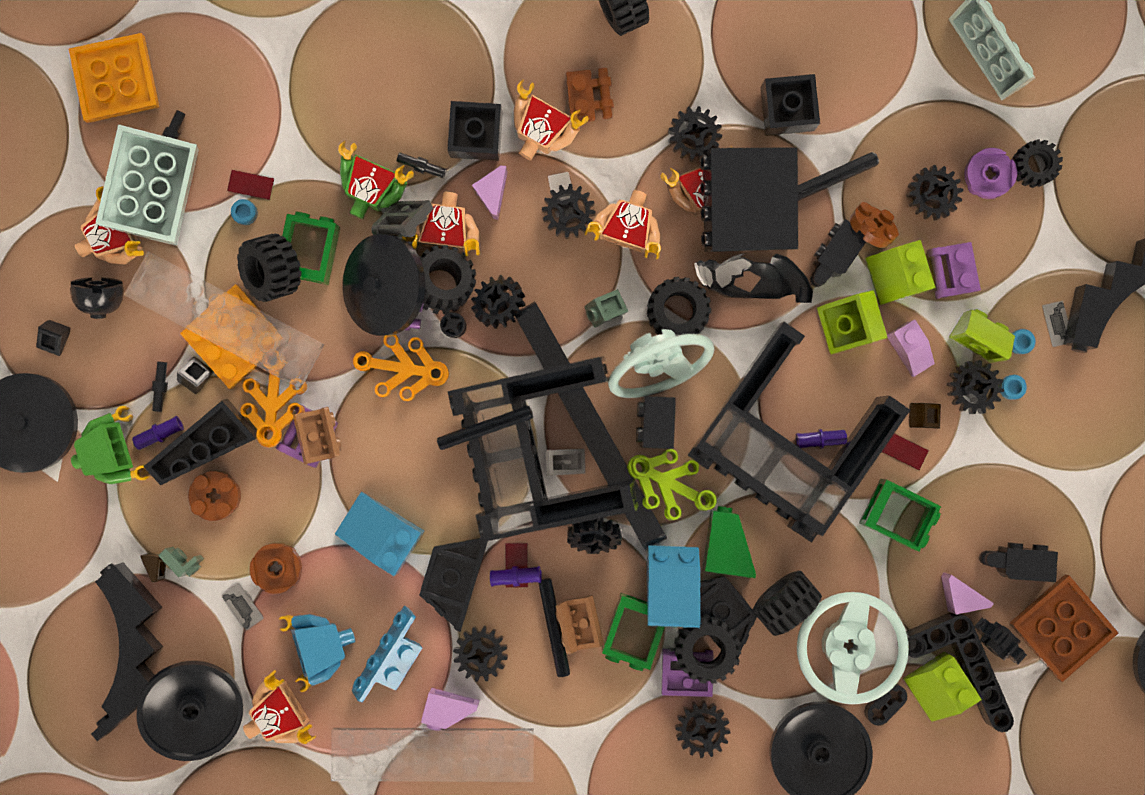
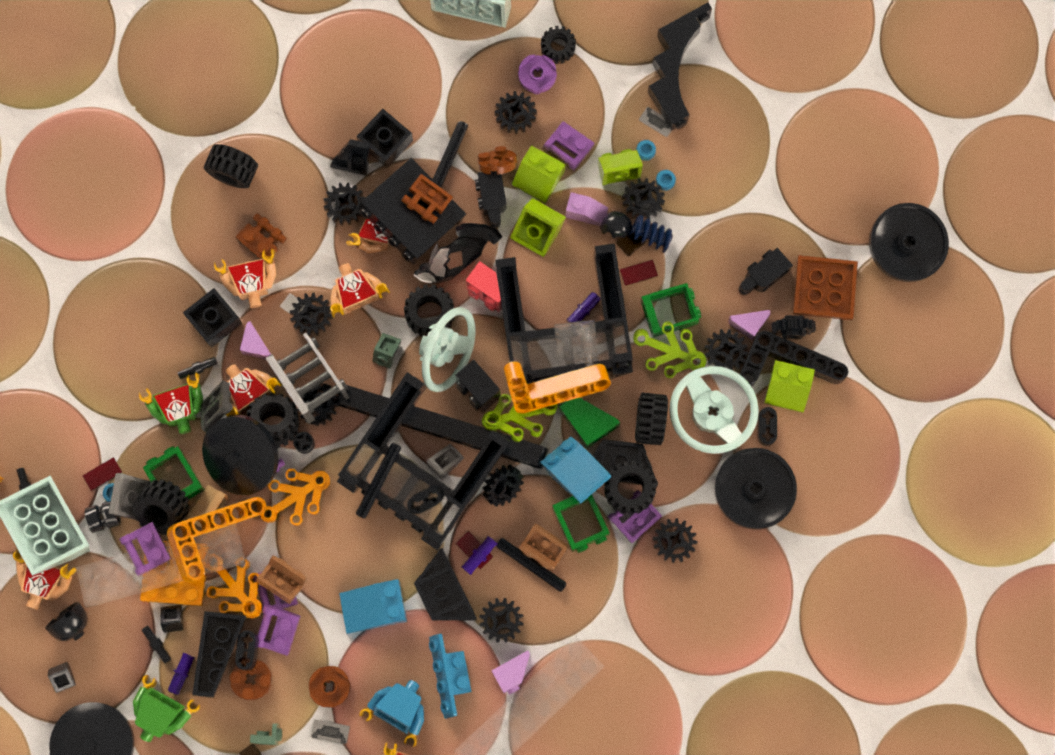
camera: 40 degrees left, 10 degrees down
none -> black wheel [85,501,121,533]
none -> light grey plate [109,473,151,520]
none -> medium lavender plate [119,522,172,576]
none -> light orange beam [167,497,266,582]
none -> tan panel [187,485,229,528]
none -> black beam [235,630,259,671]
none -> medium lavender plate [257,605,301,656]
none -> dark grey fence [265,333,350,424]
none -> black wing [330,139,369,175]
none -> dark orange plate [401,174,453,224]
none -> black beam [407,485,444,514]
none -> coral slope [466,261,502,312]
none -> light orange beam [504,361,611,413]
none -> clear plate [554,320,598,366]
none -> black hair [600,211,632,238]
none -> dark blue piece [629,215,673,253]
none -> lime plant [633,321,707,378]
none -> black gear [704,329,748,370]

